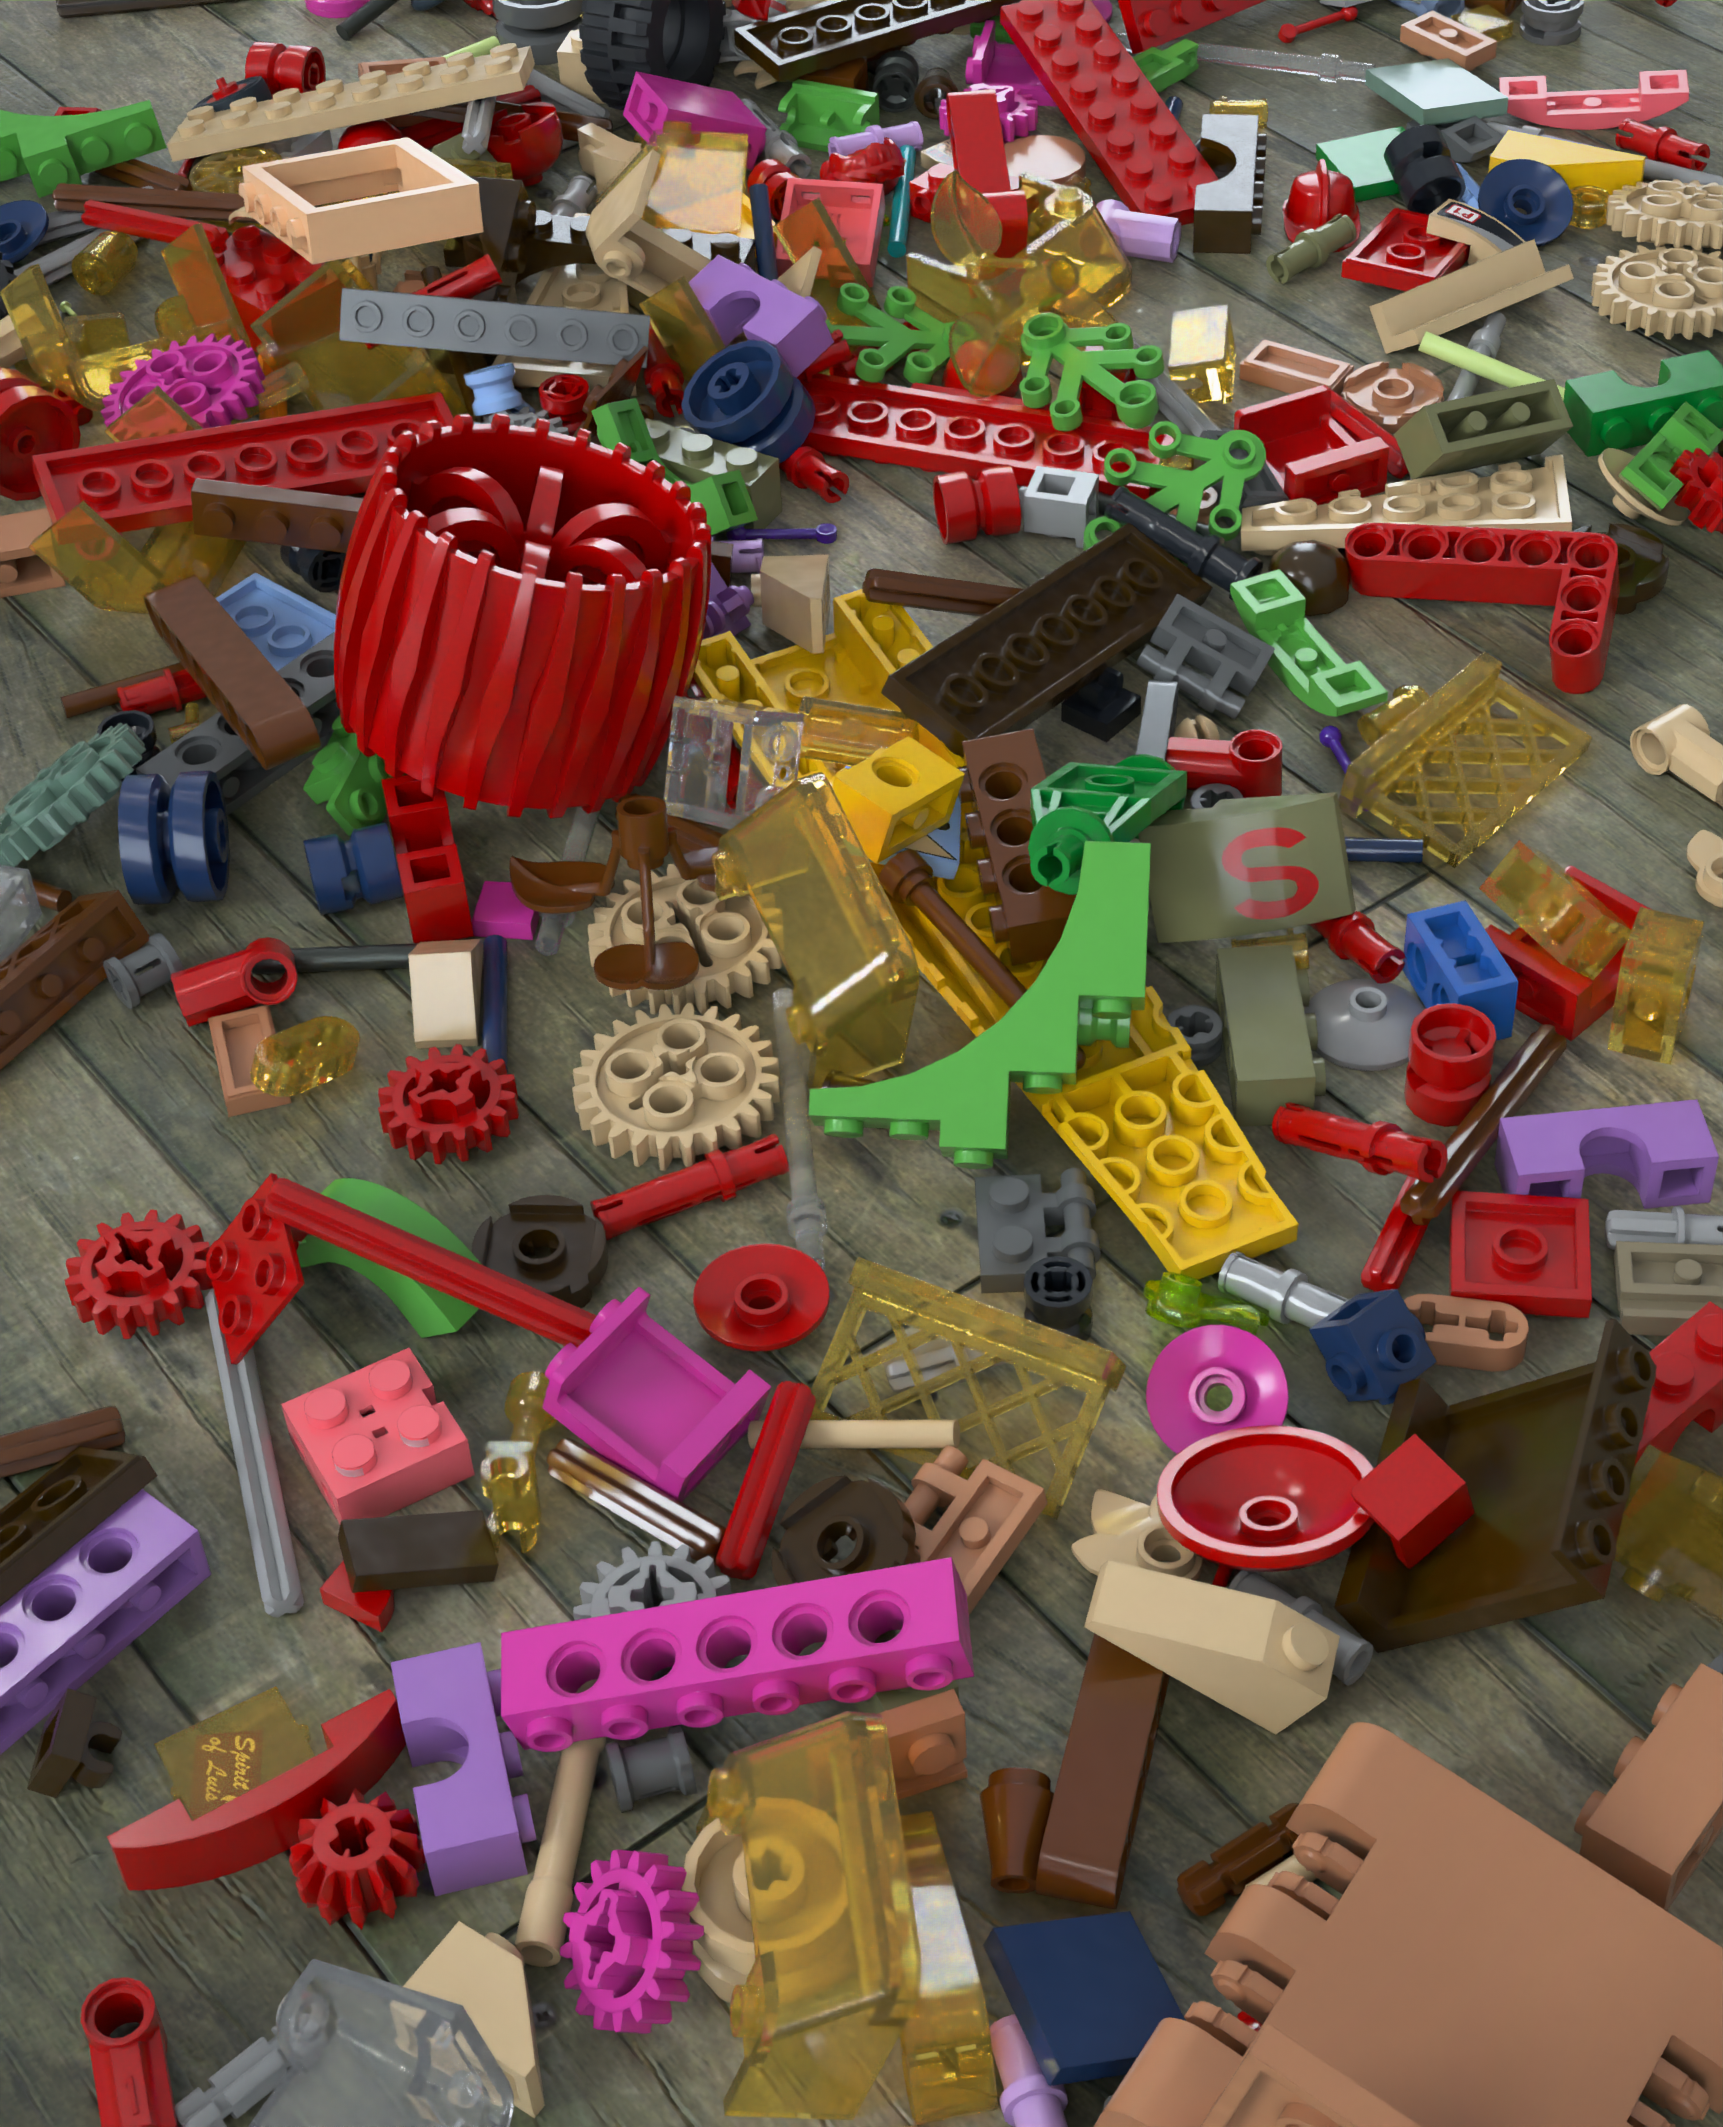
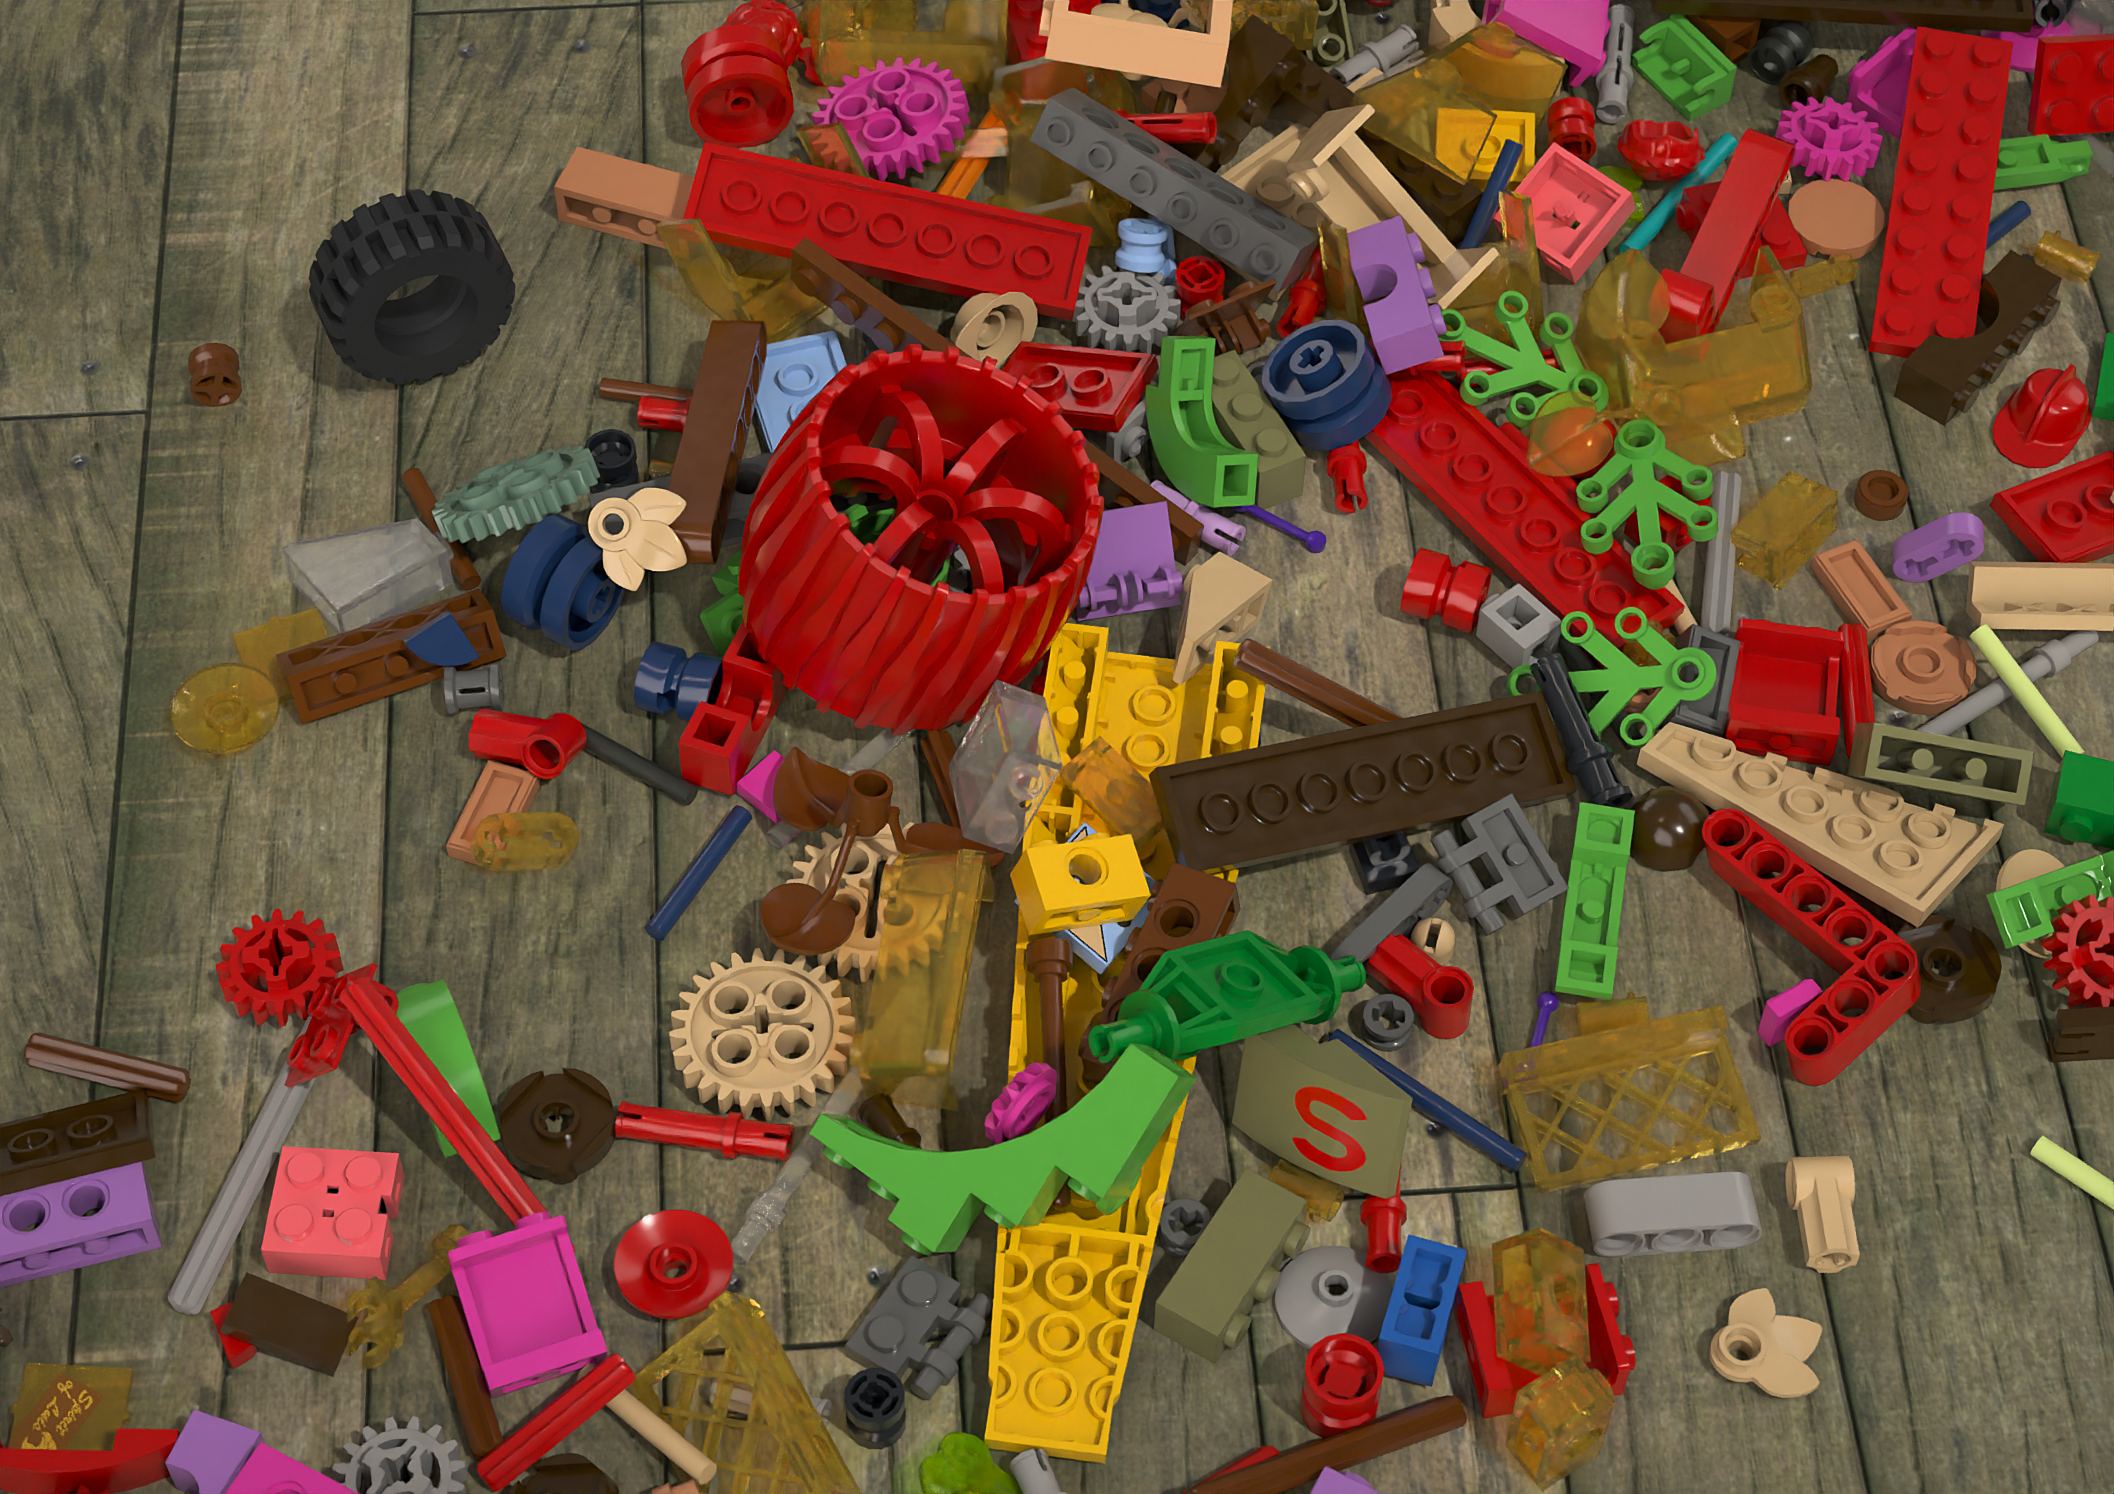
camera: 30 degrees right, 10 degrees up
red gear [378,1044,519,1164] -> none
tan slope [408,939,483,1049] -> none
lavender pin [828,121,923,157] -> none
lavender piece [1079,199,1181,263] -> none
olive pin [1266,214,1356,284] -> none
red pin [1272,1102,1448,1183] -> none
none -> dark blue tile [402,610,479,666]
none -> tan plate [588,488,687,591]
none -> dark pink gear [984,1062,1057,1145]
none -> light grey beam [1584,1172,1762,1257]
none -> dark pink tile [1757,978,1823,1047]
none -> reddish brown tile [1854,470,1909,521]
none -> medium lavender beam [1893,512,1984,582]

